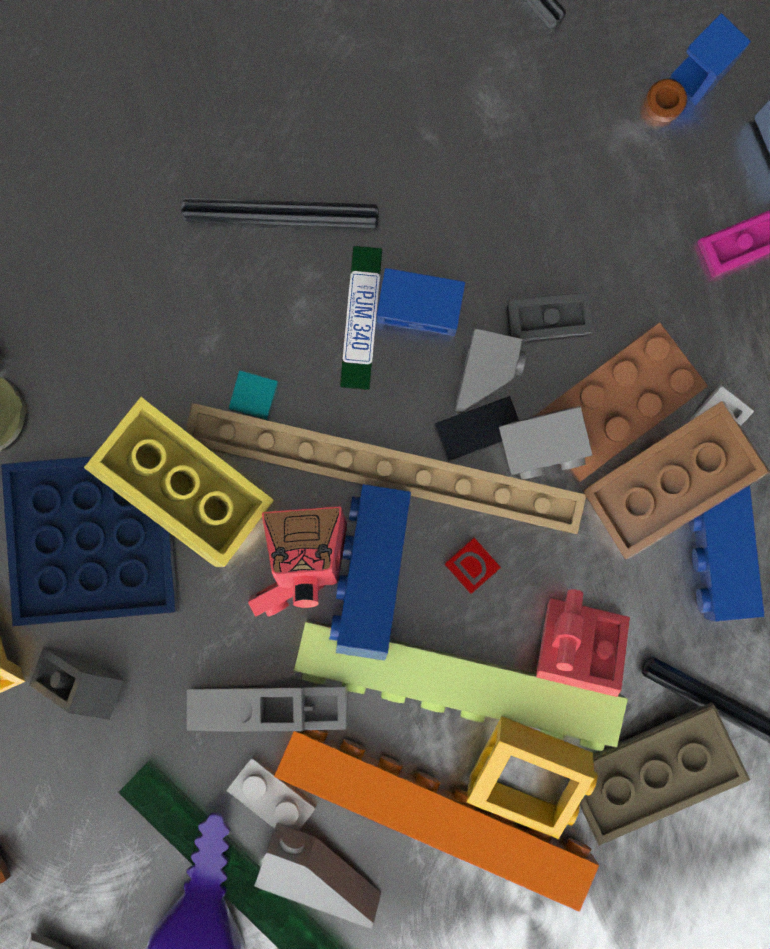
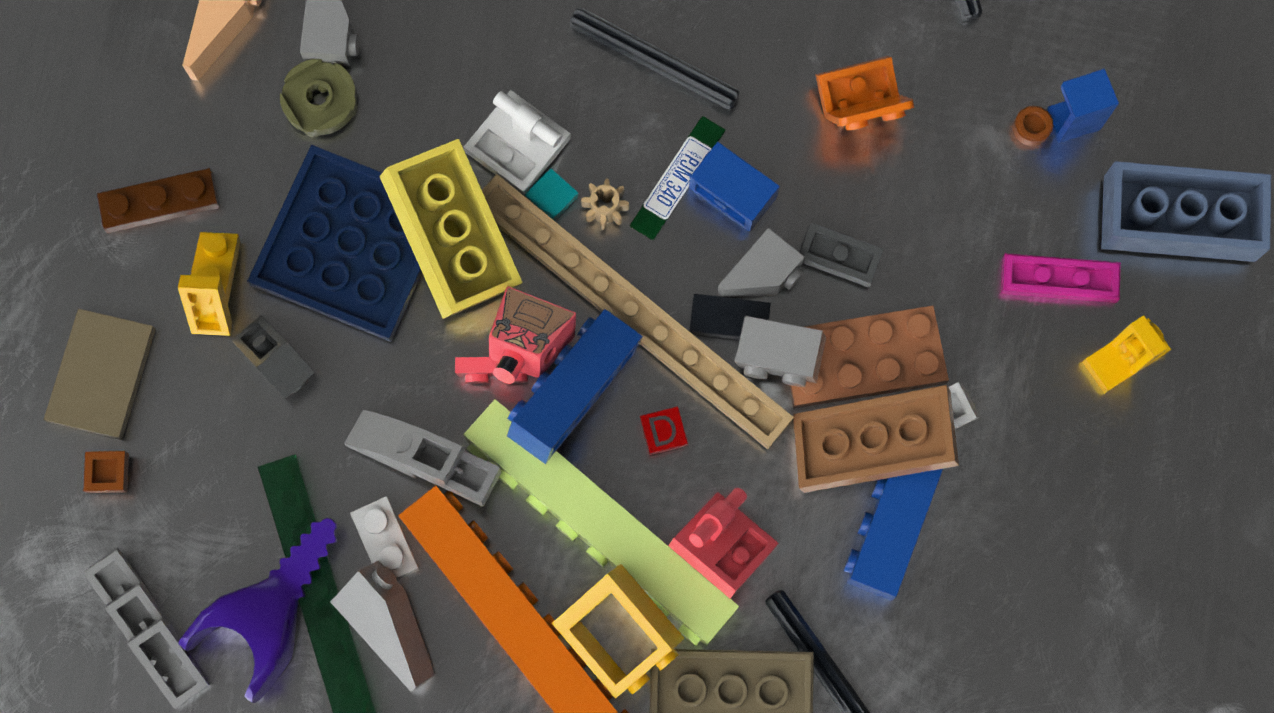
camera: 30 degrees right, 10 degrees down
none -> white plate [463,90,571,196]
none -> tan gear [581,179,629,230]
none -> orange bracket [815,56,914,130]

